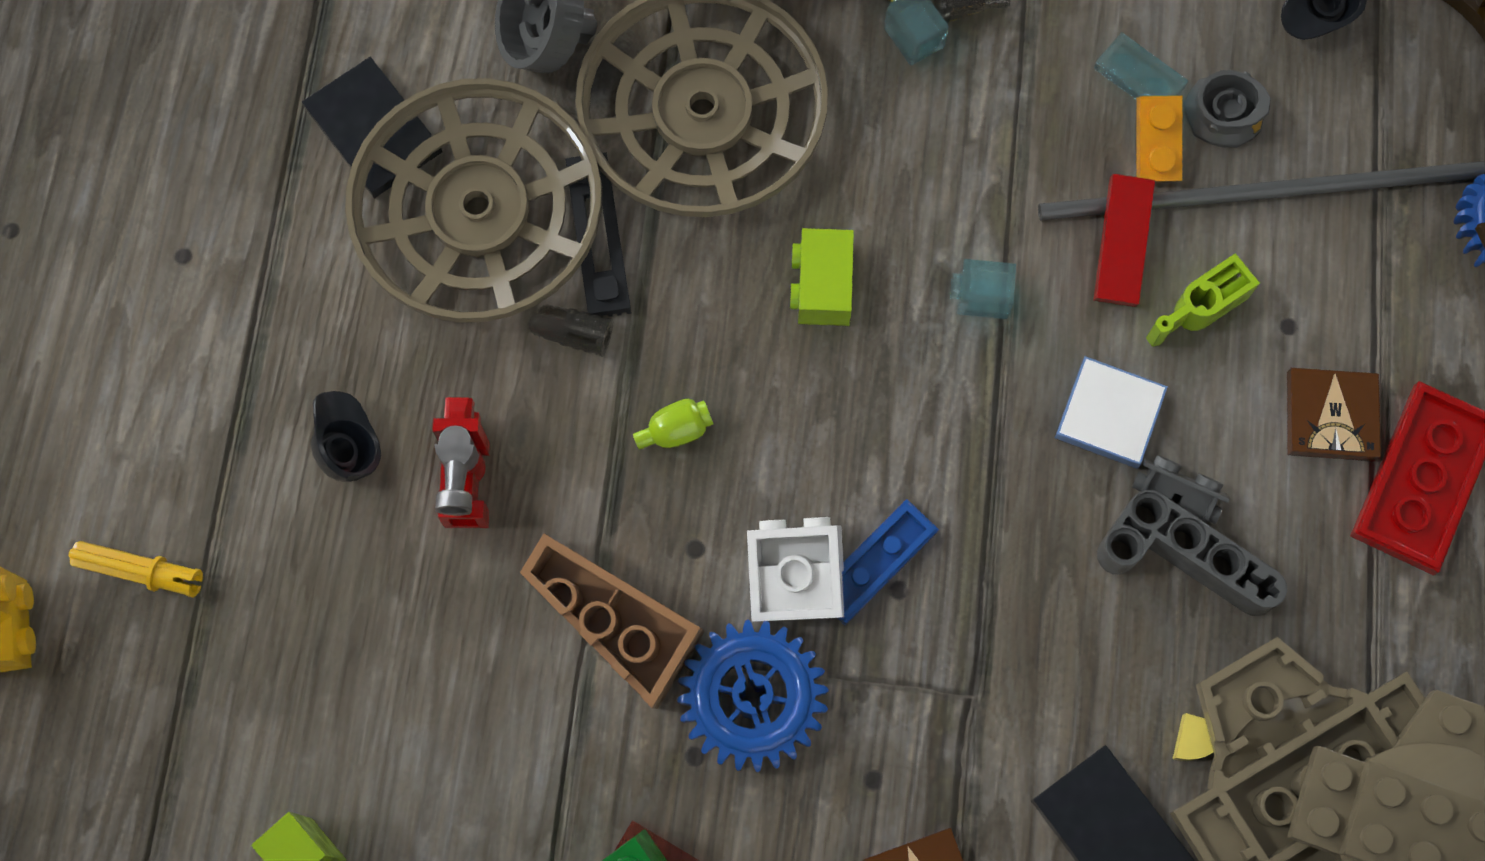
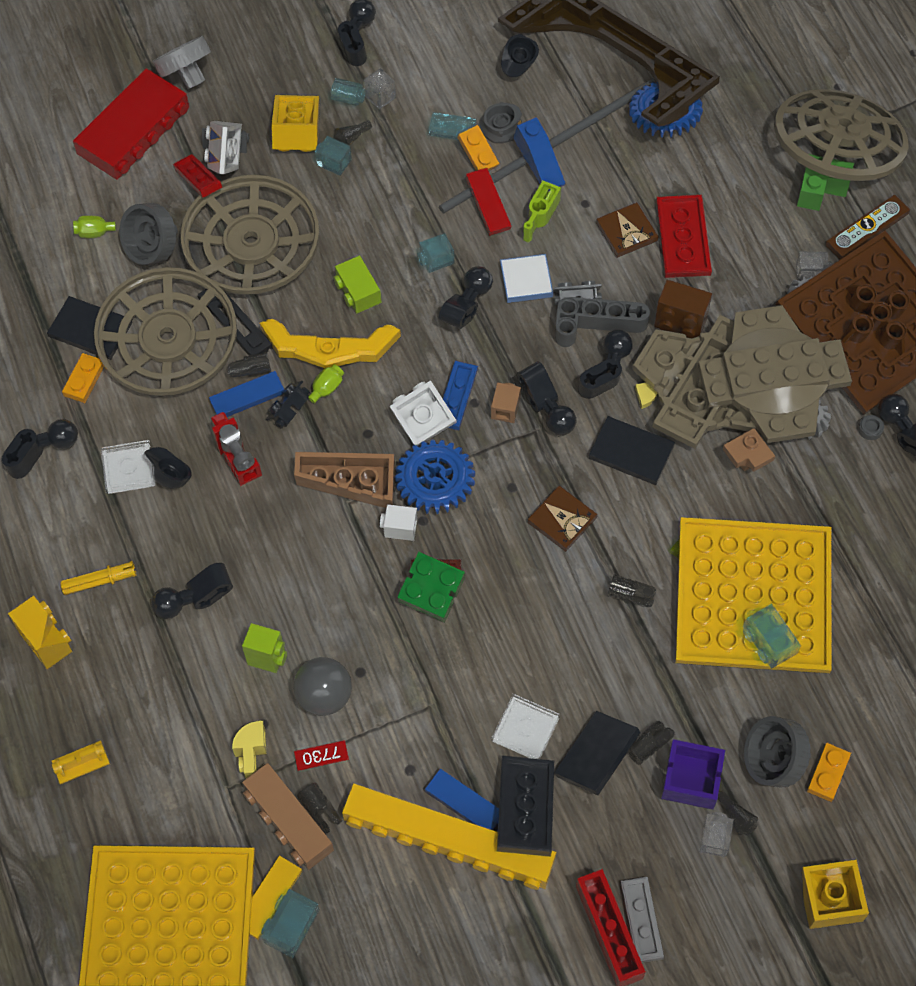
camera: 30 degrees left, 10 degrees down
none -> black beam [1,419,78,479]
none -> light orange plate [62,353,104,403]
none -> clear tile [101,440,156,494]
none -> black beam [151,563,233,619]
none -> blue tile [209,371,284,417]
none -> yellow helmet [259,319,401,368]
none -> black hinge [265,380,310,429]
none -> white brick [380,505,418,541]
none -> black beam [439,266,493,329]
none -> medium nougat brick [491,382,521,423]
none -> blue slope [513,117,565,191]
none -> black beam [517,361,577,436]
none -> black beam [578,330,633,399]
none -> reddish brown brick [654,279,712,339]

